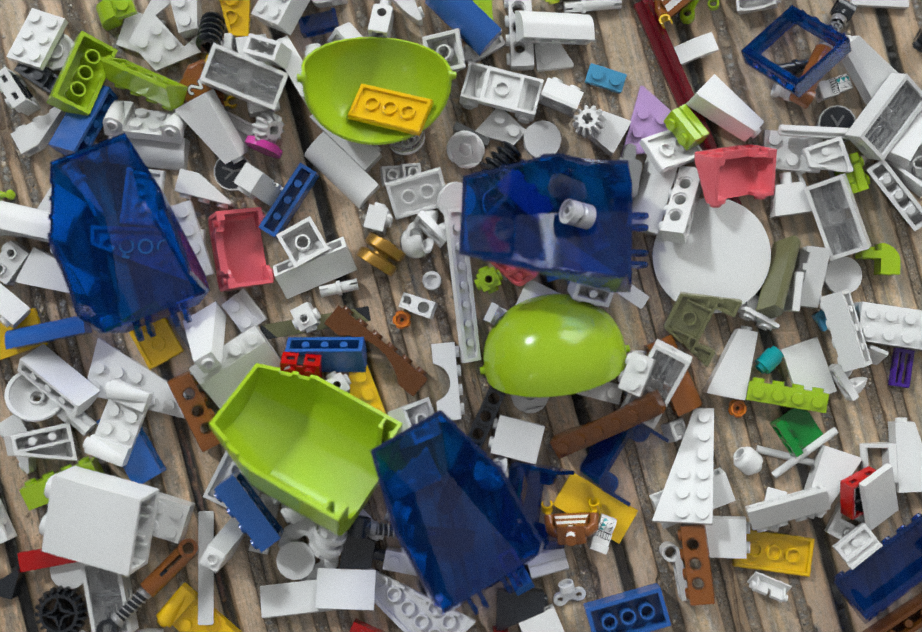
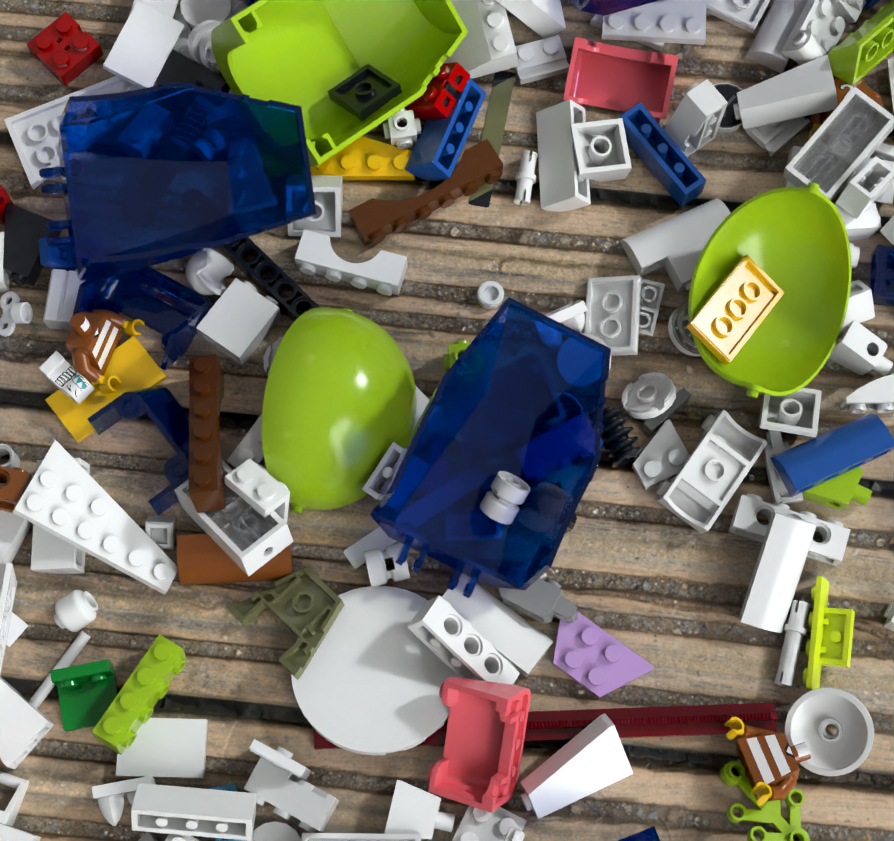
camera: 105 degrees right, 15 degrees down
white slope [174,168,235,209] -> none
dark pink tile [244,136,283,159] -> none
white gear [252,111,285,144] -> none
white brick [290,302,321,333] -> none
pearl gold wheel [356,232,406,277] -> none
white brick [363,202,393,235] -> none
orange plate [392,310,411,329] -> none
white leg [398,292,438,320] -> none
white helmet [400,222,434,259] -> none
white plate [443,207,481,363] -> none
white bracket [483,302,507,325] -> none
white tile [523,120,561,159] -> none
white wing [534,43,574,72] -> none
white slope [538,77,584,117] -> none
white gear [573,105,606,138] -> none
dark azure plate [584,63,627,94] -> none
white torso [586,111,631,156] -> none
white tile [639,130,702,174] -> none
lime brick [663,104,709,151] -> none
white slope [674,32,719,66] -> none
white slope [703,326,758,400] -> none
orange plate [728,399,747,418] -> none
white bracket [738,295,780,331] -> none
teal brick [755,346,784,374] -> none
olive brick [756,235,801,318] -> none
white bar [771,427,839,478] -> none
none -> black hinge [328,64,402,121]
none -> white wheel [364,543,410,587]

